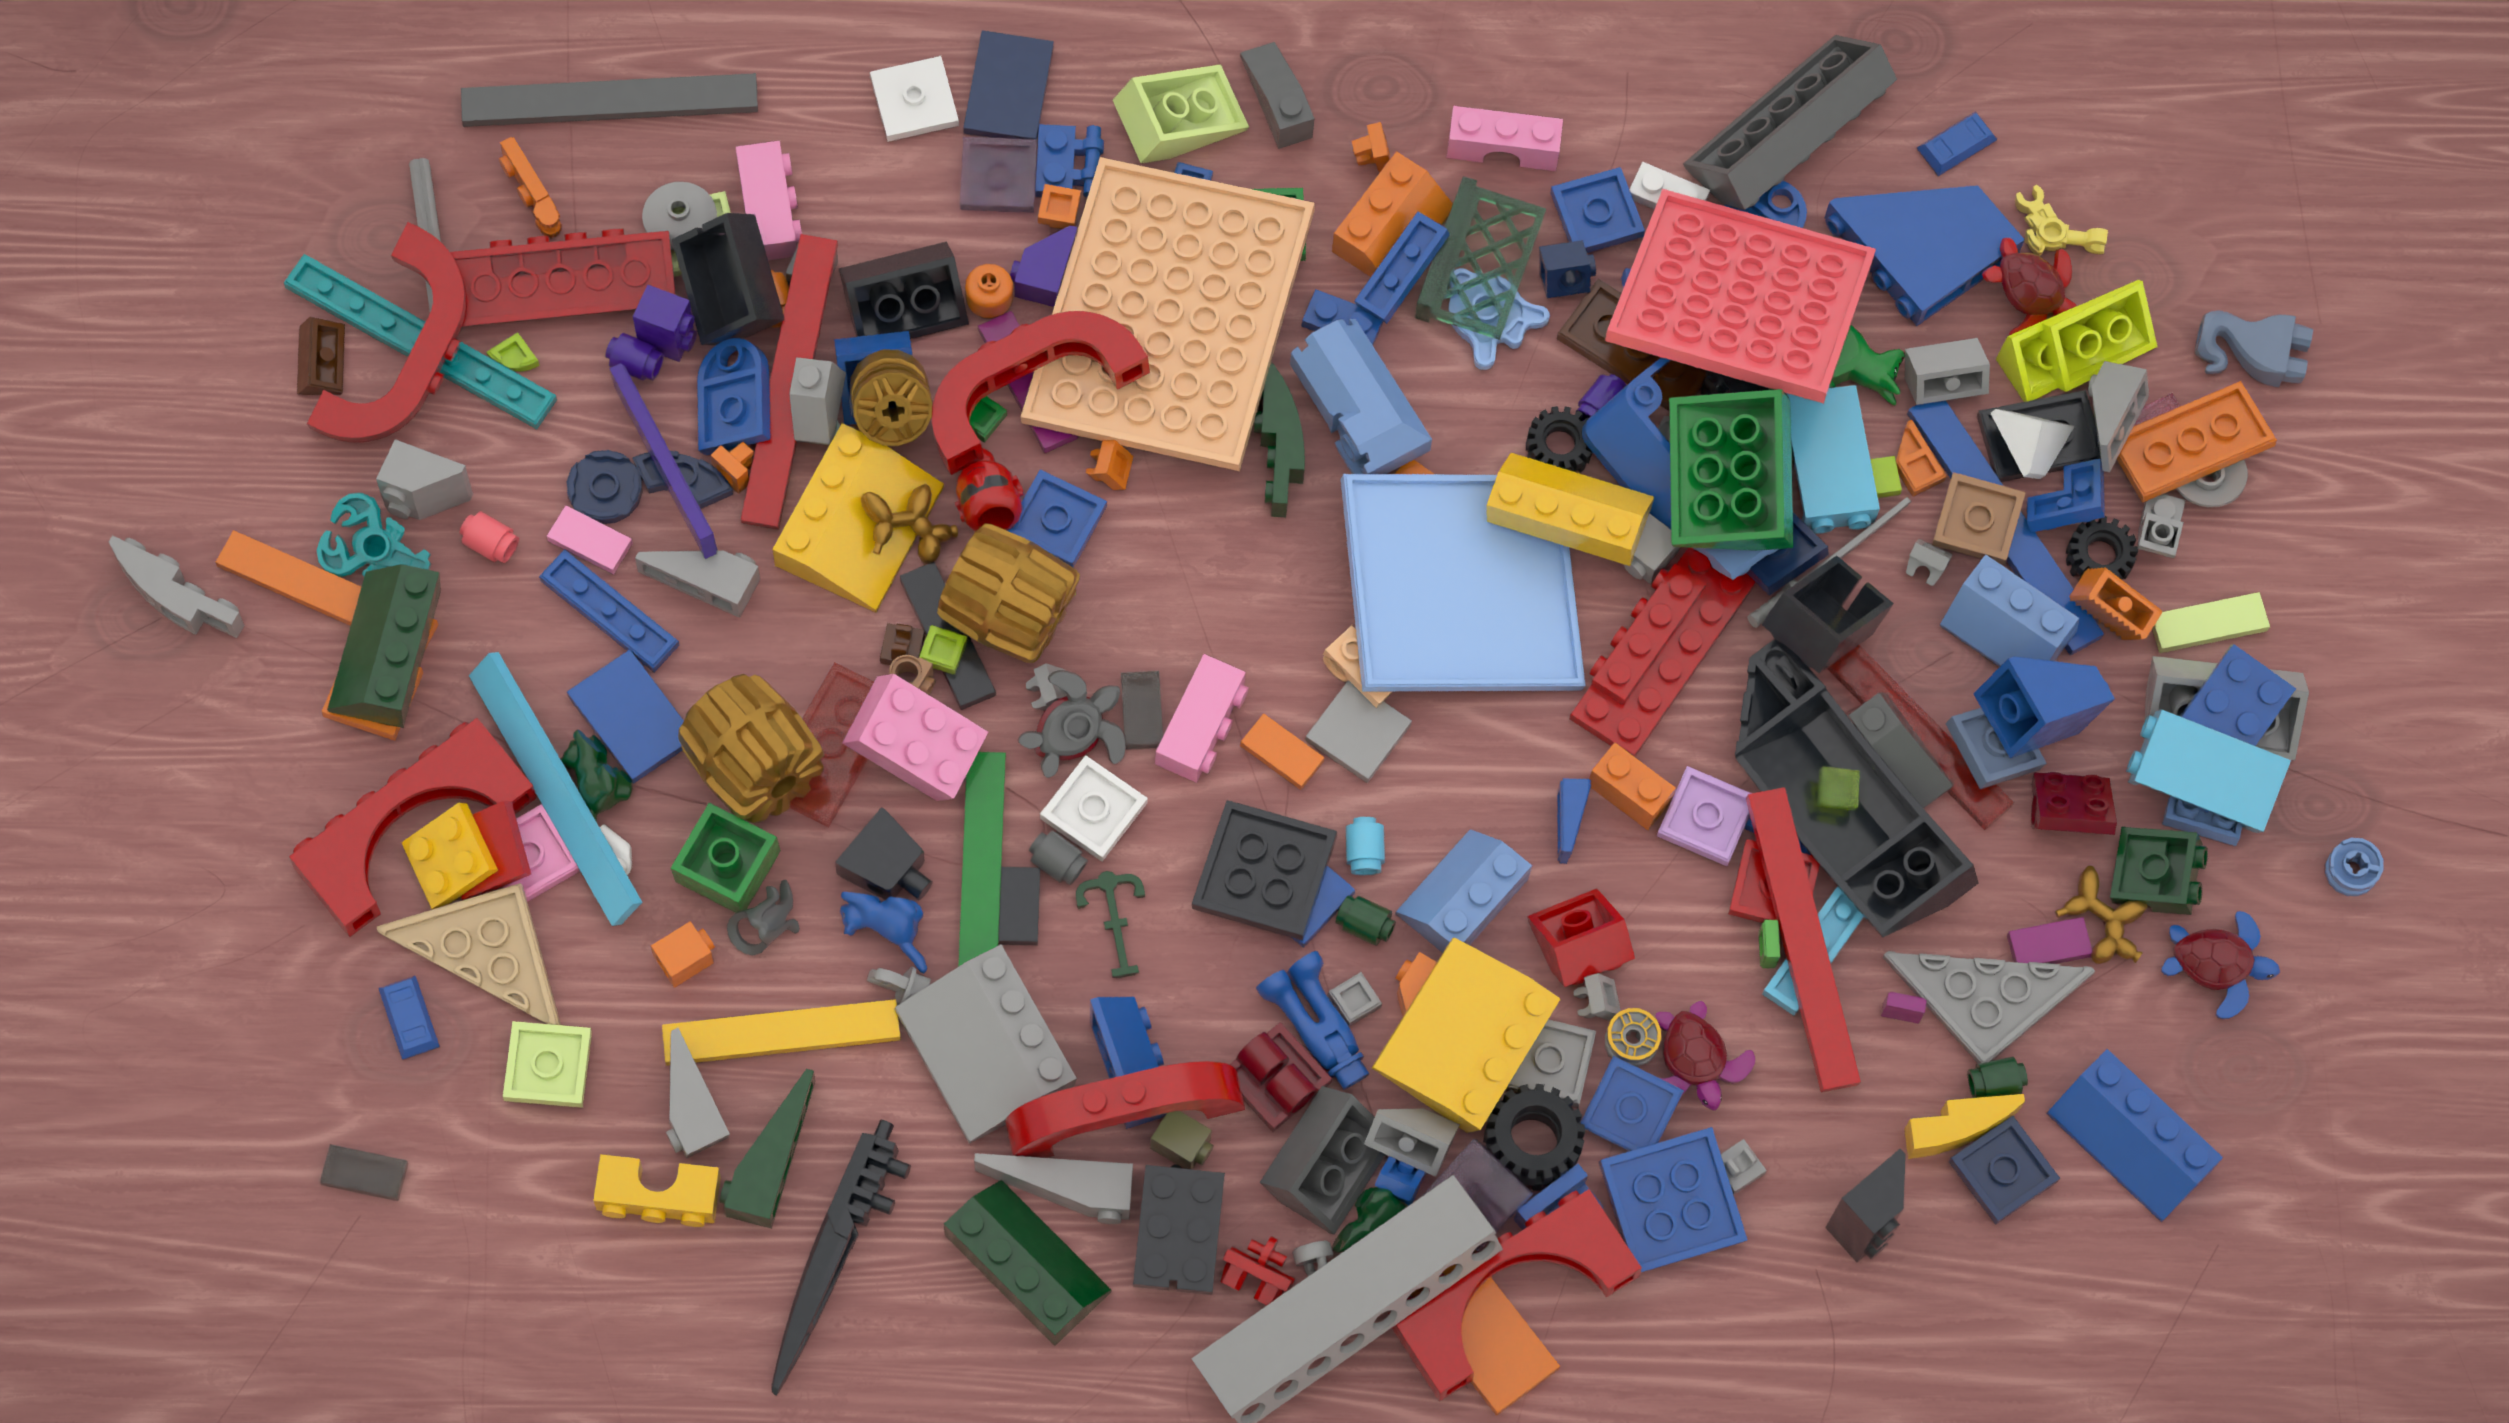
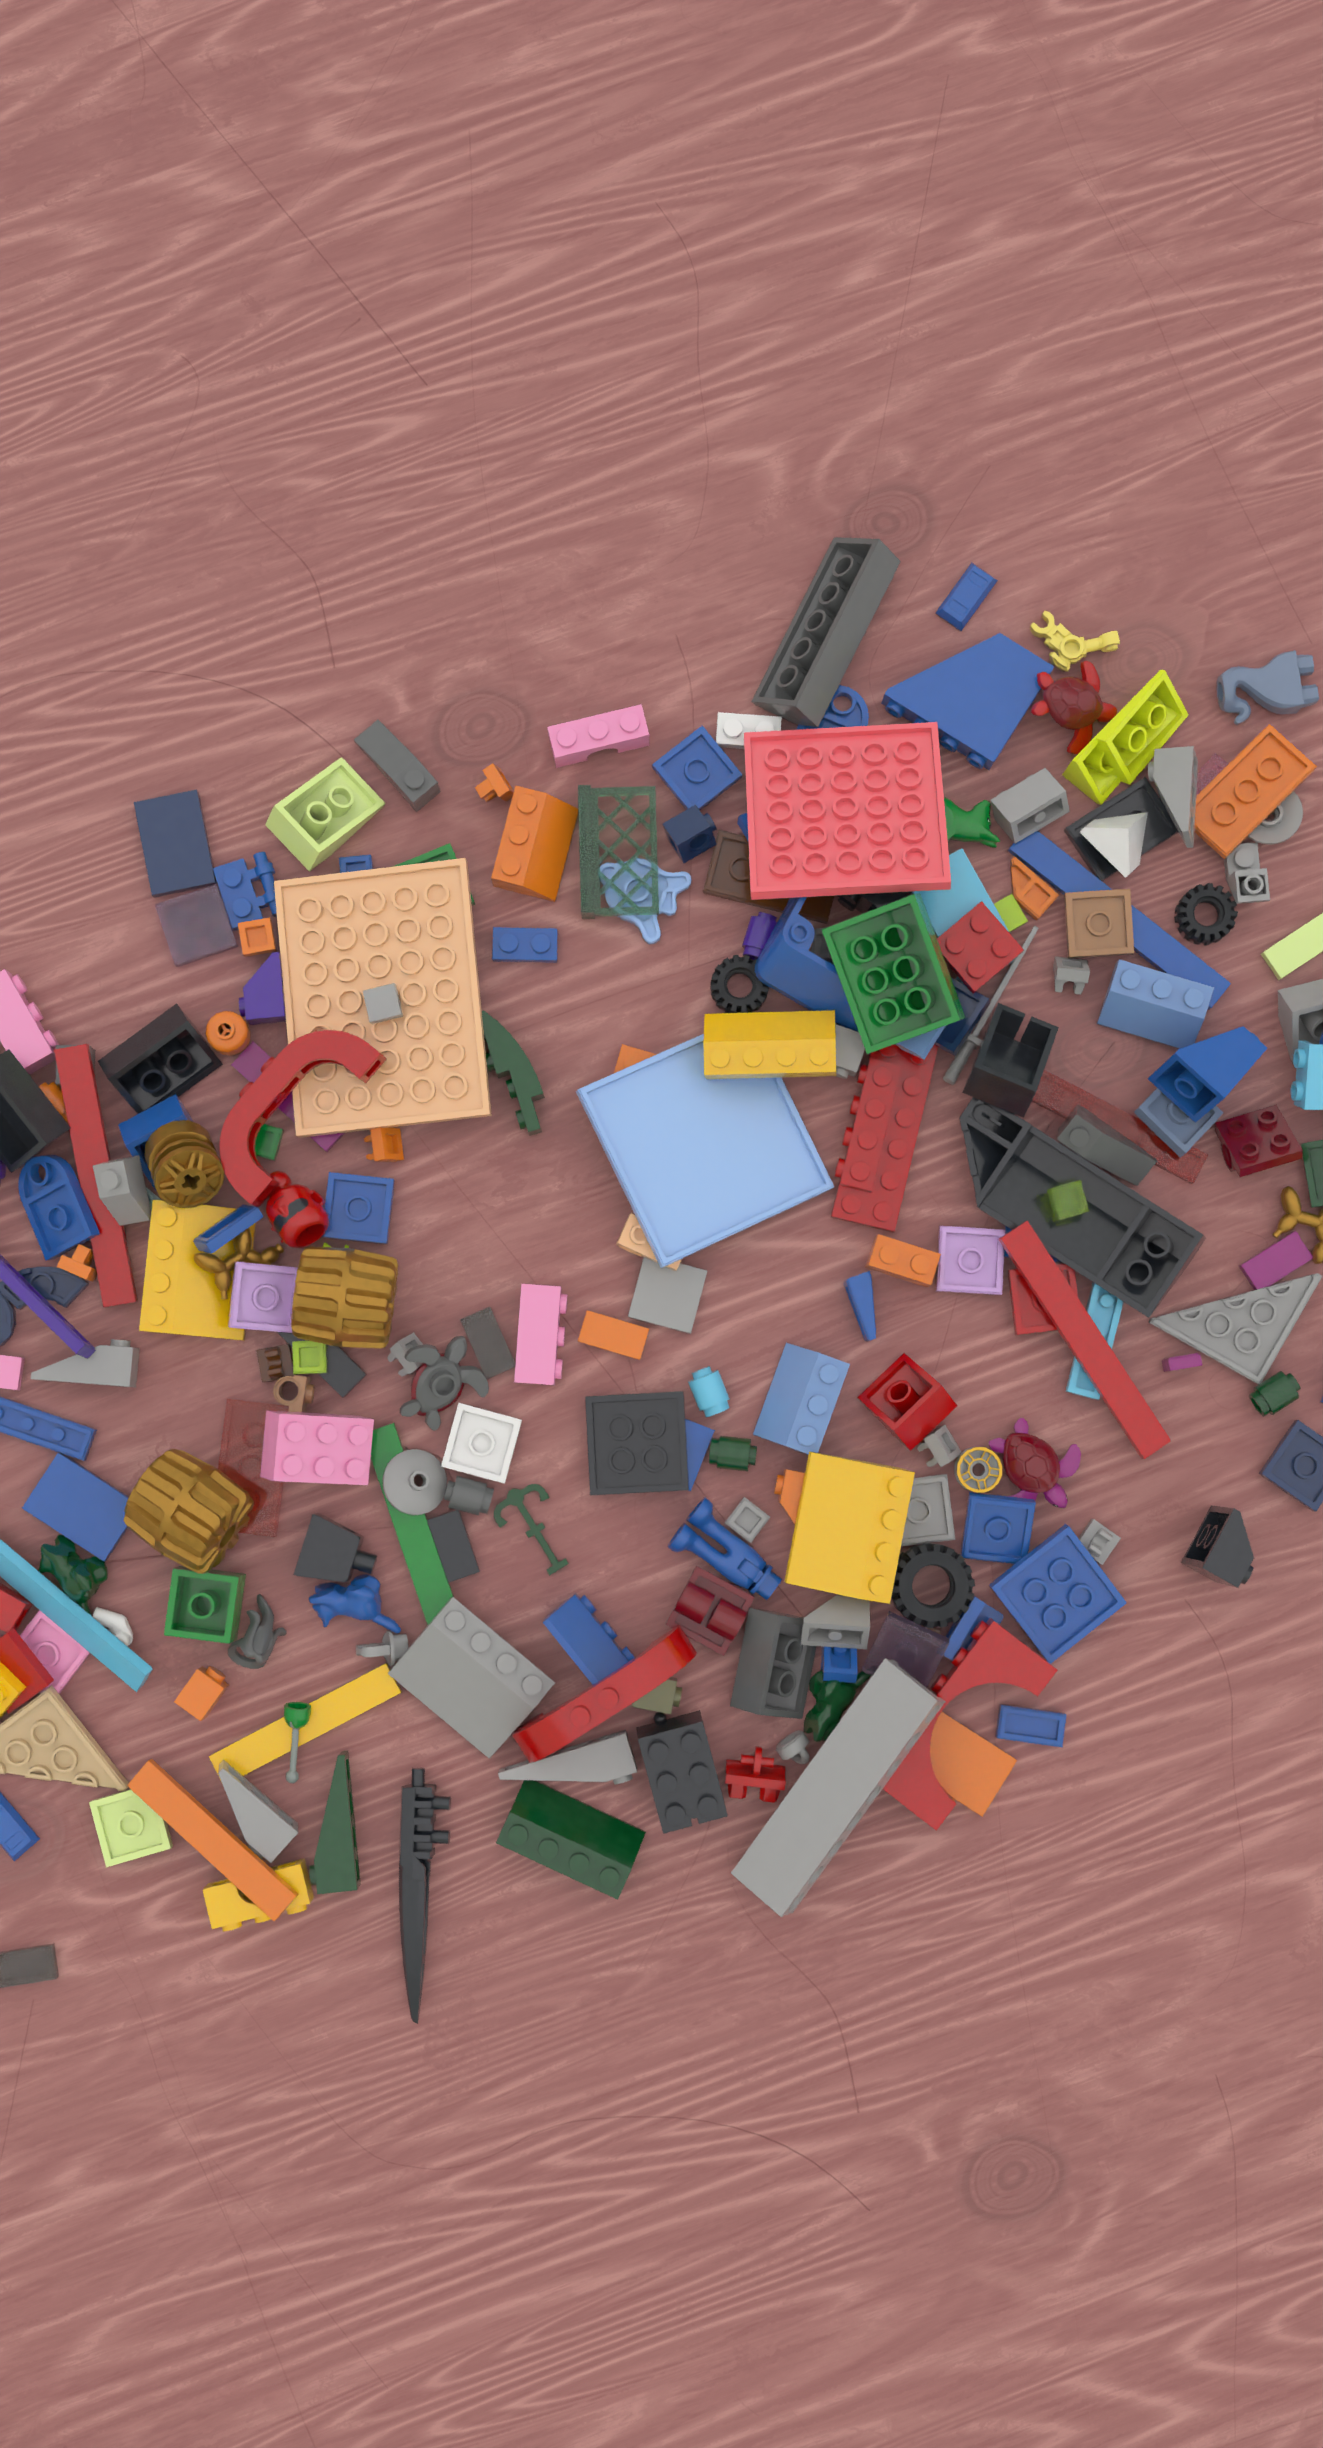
camera: 20 degrees left, 15 degrees up
white plate [870,56,959,142] -> none
medium blue brick [1290,319,1432,474] -> none
blue plate [1354,212,1450,324] -> none
bright green tile [1758,920,1780,968] -> none
yellow slope [1904,1094,2025,1159] -> none
blue plate [2027,459,2105,533] -> none
orange brick [2069,567,2162,640] -> none
none -> orange tile [127,1759,299,1922]
none -> blue tile [193,1204,264,1254]
none -> lavender plate [228,1262,298,1333]
none -> hinge [284,1702,311,1783]
none -> light grey tile [363,983,403,1024]
none -> light grey dish [383,1449,447,1515]
none -> red plate [937,901,1024,994]
none -> blue tile [995,1704,1067,1747]

